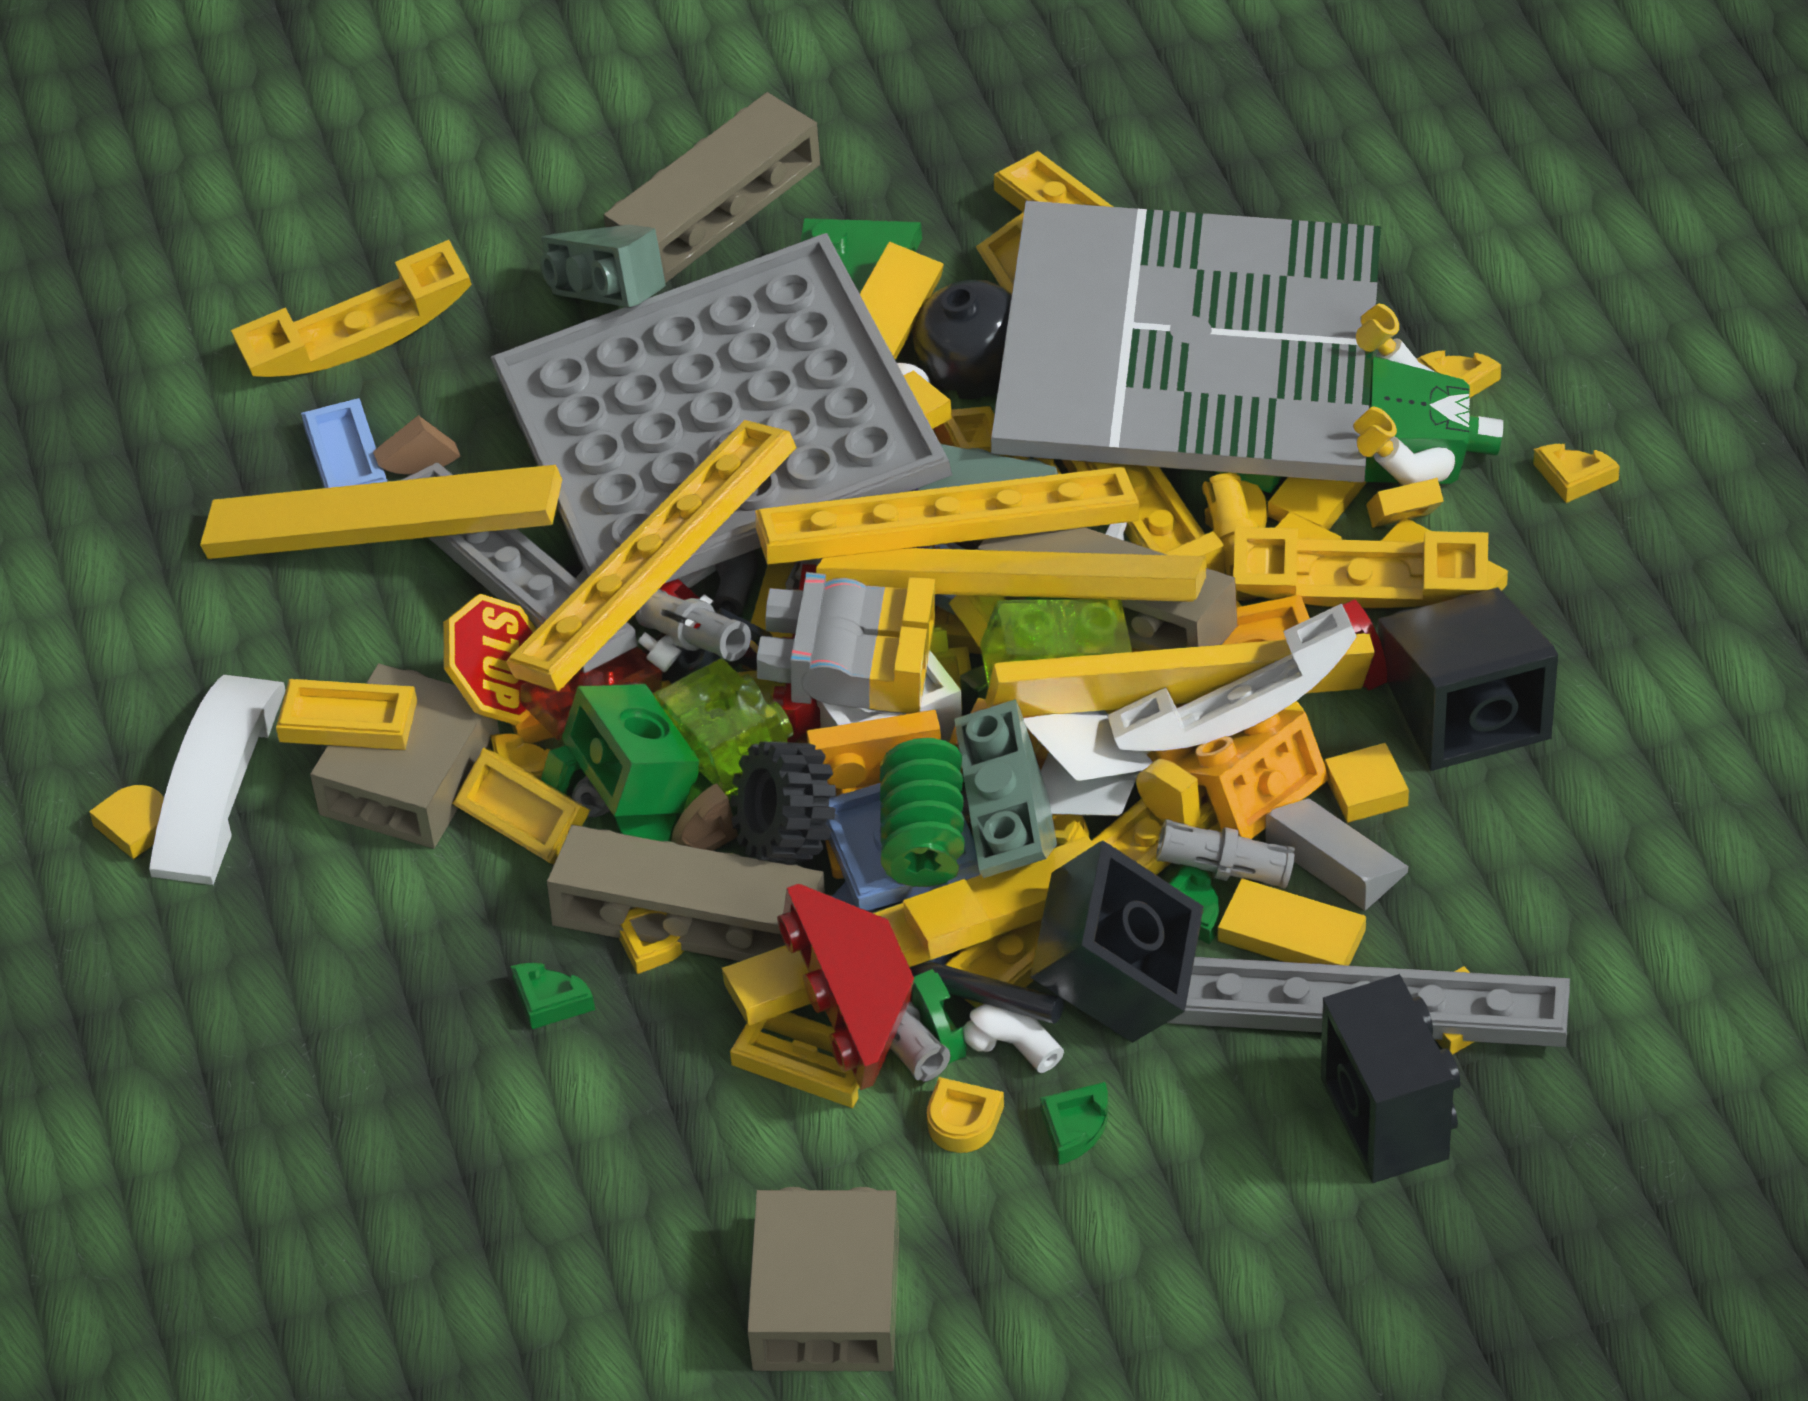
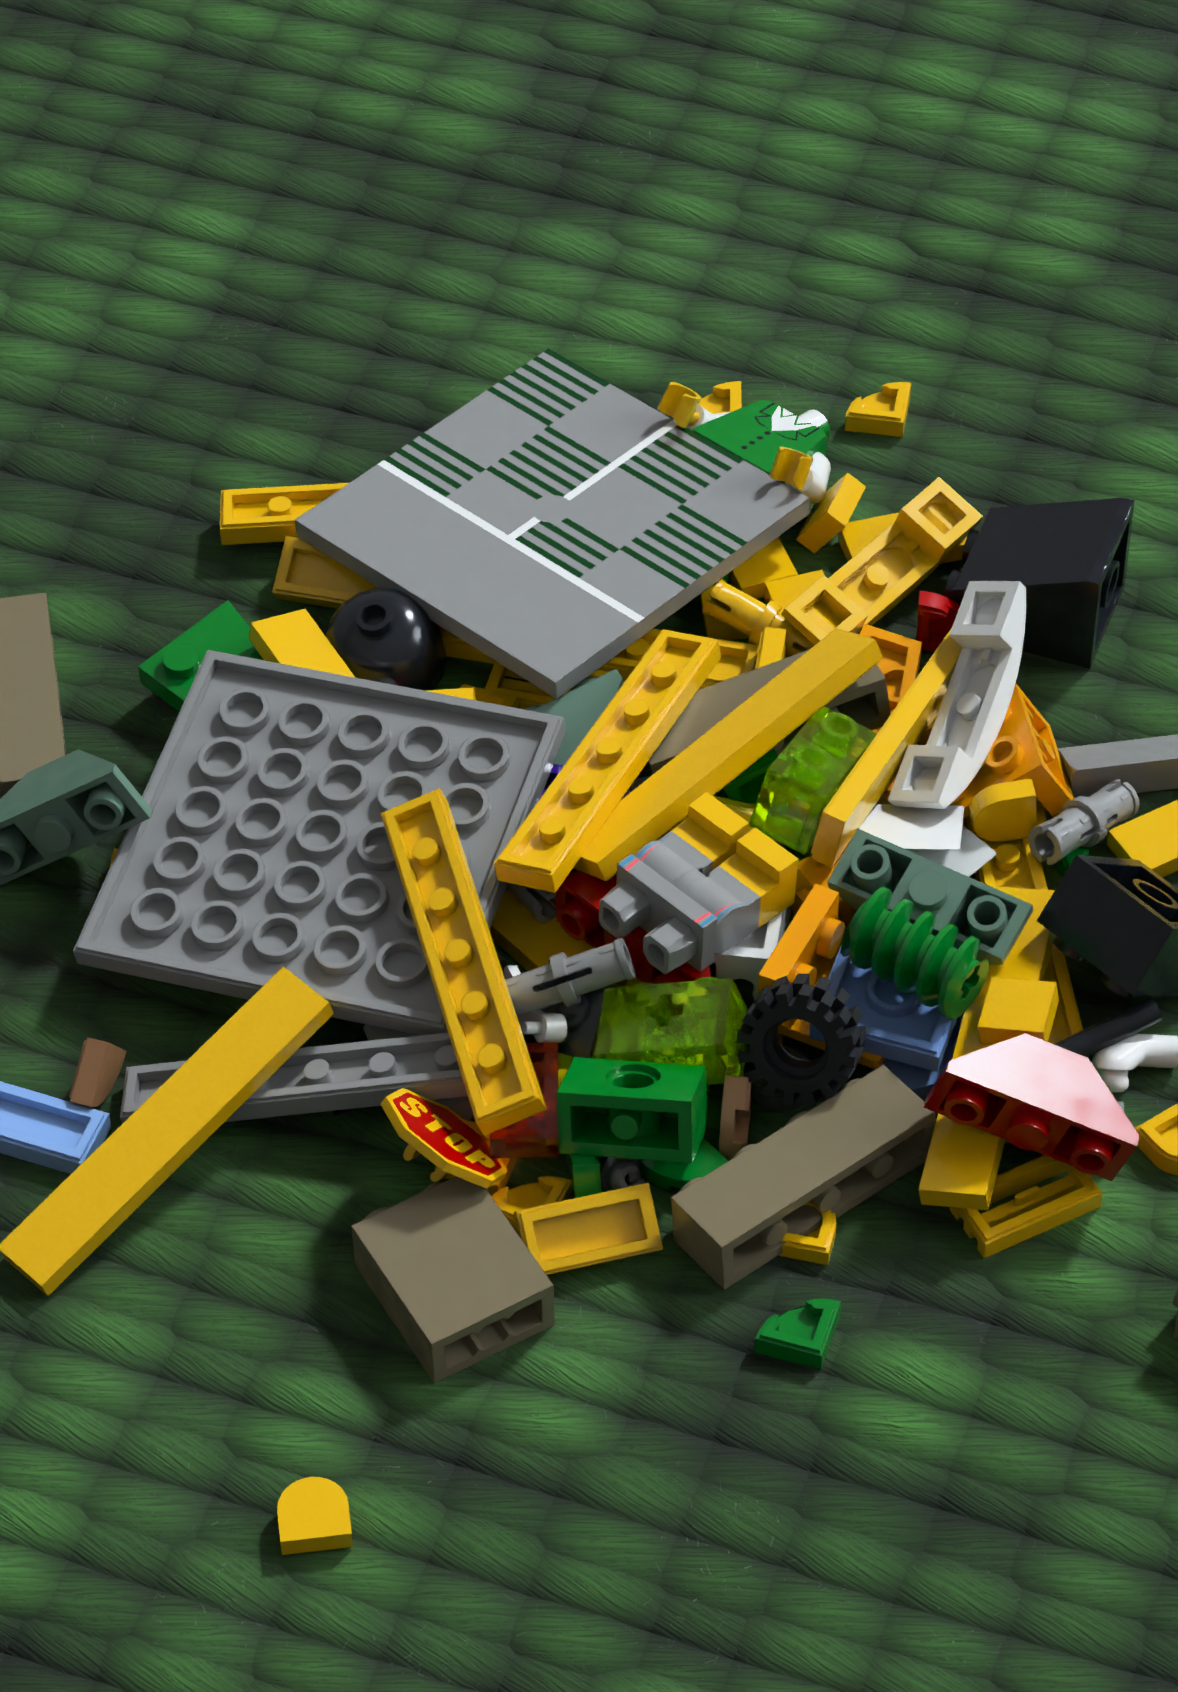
camera: 55 degrees left, 0 degrees up
white slope [149,675,286,885] -> none
yellow tile [276,679,417,750] -> none
yellow tile [1325,743,1409,823] -> none

